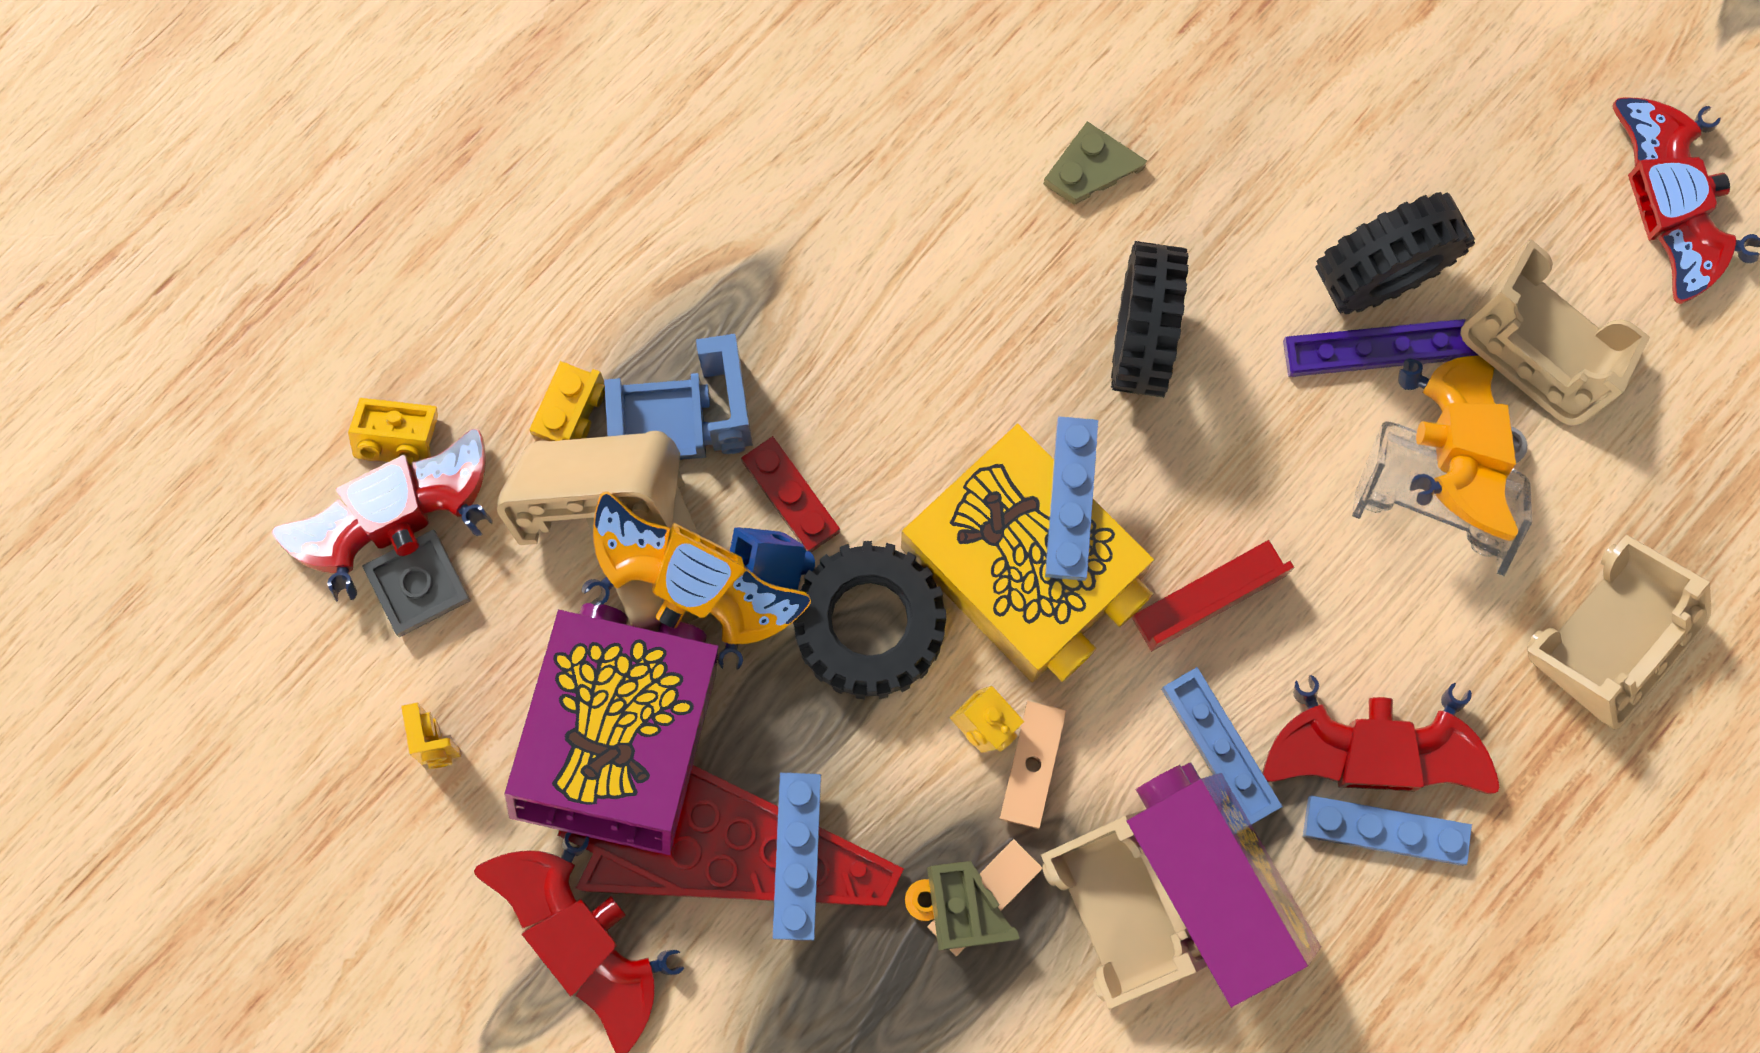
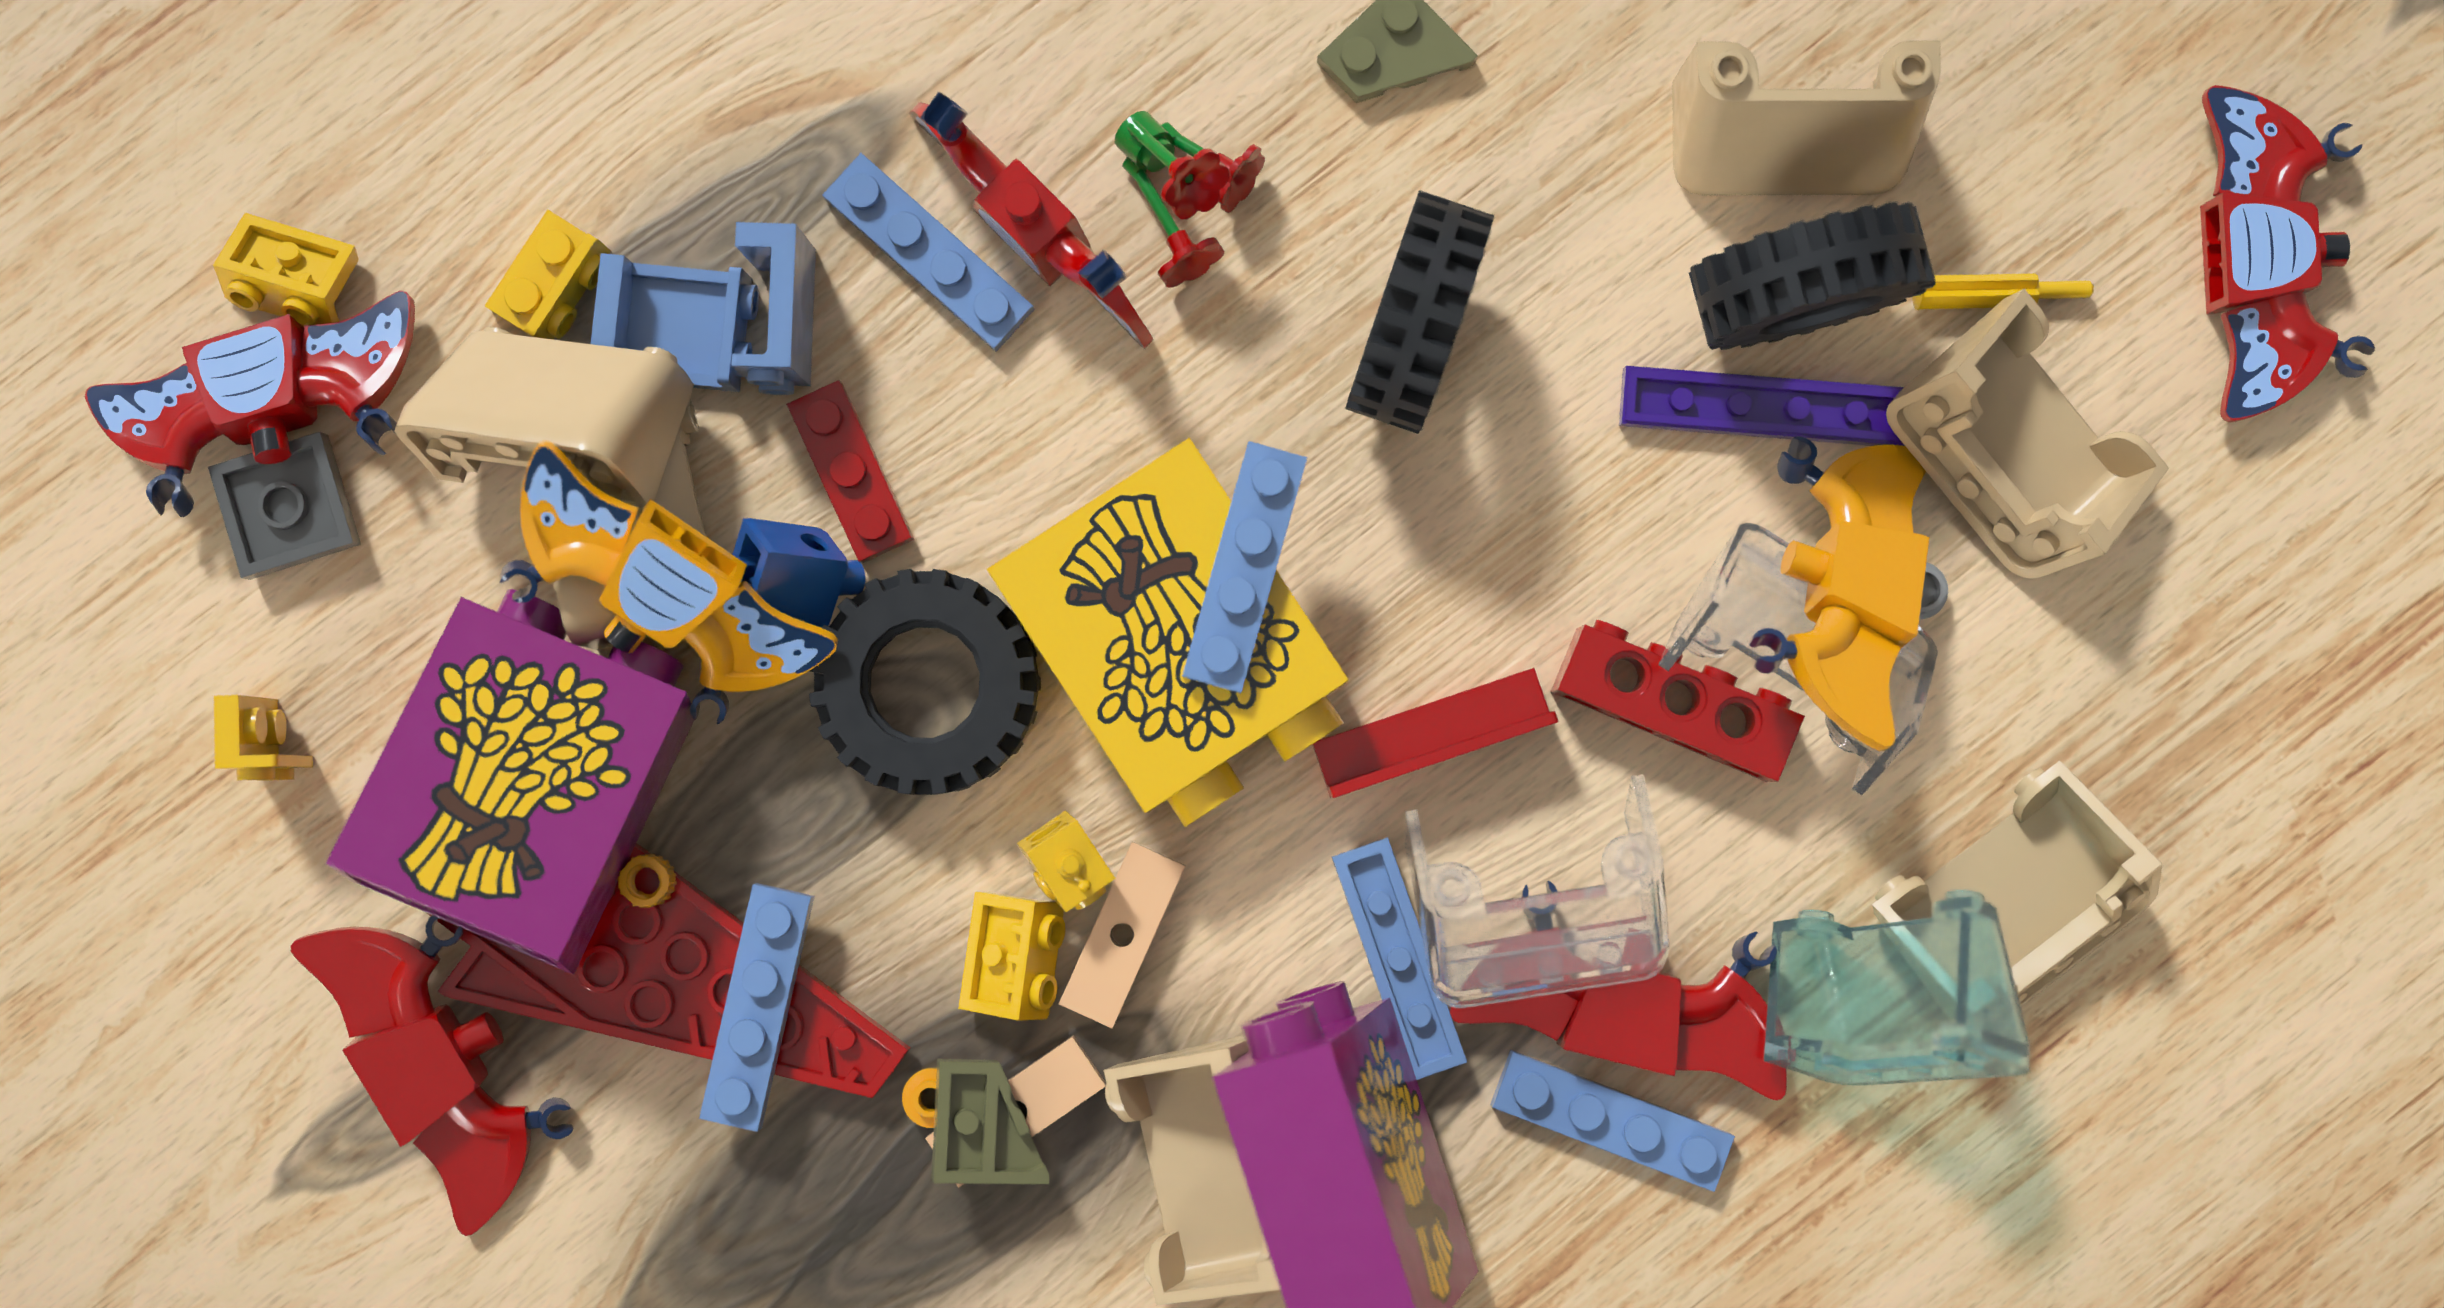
camera: 15 degrees right, 10 degrees up
none -> light orange axle [618,854,677,908]
none -> medium blue plate [822,153,1035,352]
none -> red torso [909,92,1154,349]
none -> yellow bracket [958,892,1065,1021]
none -> red plant [1115,111,1265,288]
none -> clear windscreen [1405,774,1670,1008]
none -> red brick [1551,620,1805,782]
none -> tan windscreen [1672,41,1941,195]
none -> clear light blue windscreen [1764,890,2030,1086]
none -> yellow axle [1912,273,2094,310]

